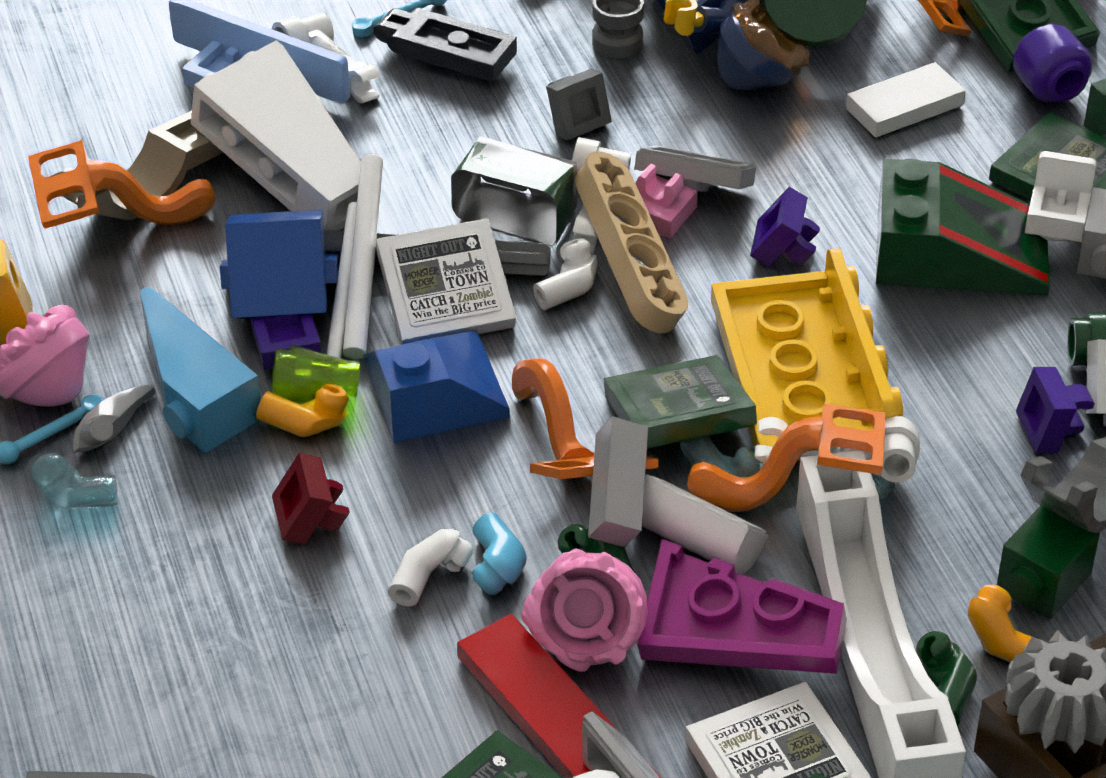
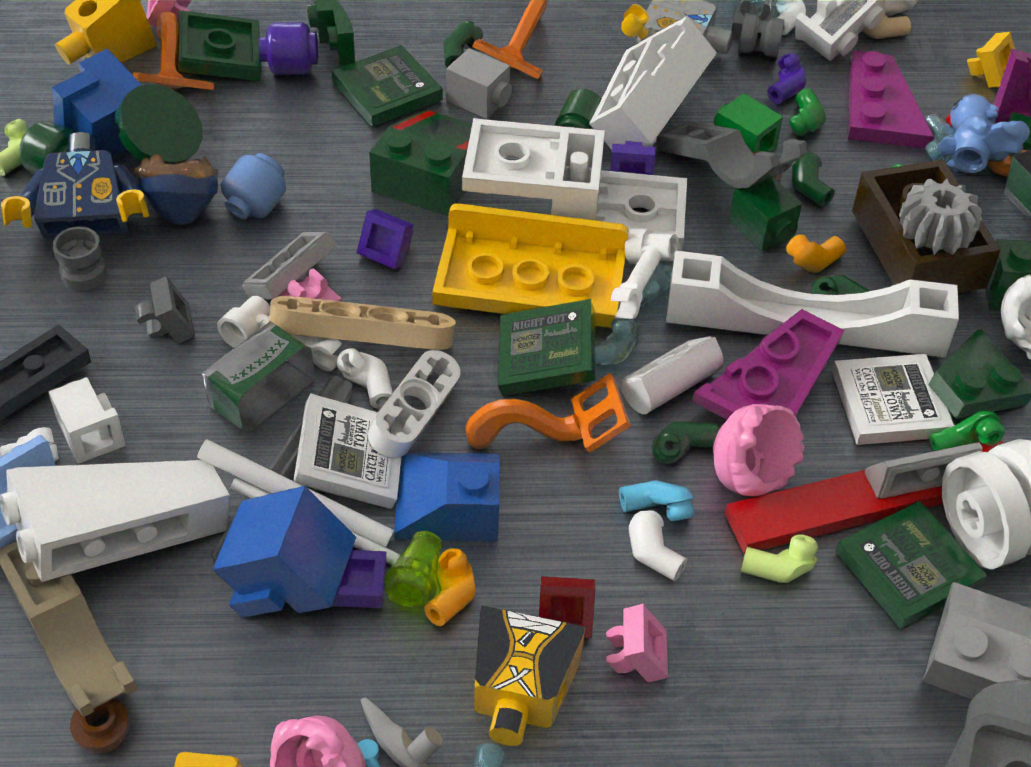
camera: 75 degrees left, 5 degrees up
orange piece [28,140,215,229] -> none
dark azure slope [140,286,261,453] -> none
light grey piece [588,416,648,547] -> none
orange piece [687,404,886,512] -> none
white tile [846,62,966,138] -> none
white bracket [1025,151,1097,242] -> none
none -> white brick [48,377,126,464]
none -> reddish brown plate [70,698,130,754]
none -> medium blue head [220,153,286,220]
none -> white beam [368,350,460,458]
none -> white bracket [462,118,687,251]
none -> torso [474,606,585,746]
none -> bright pink tile [606,604,668,683]
none -> yellowish green arm [741,535,818,583]

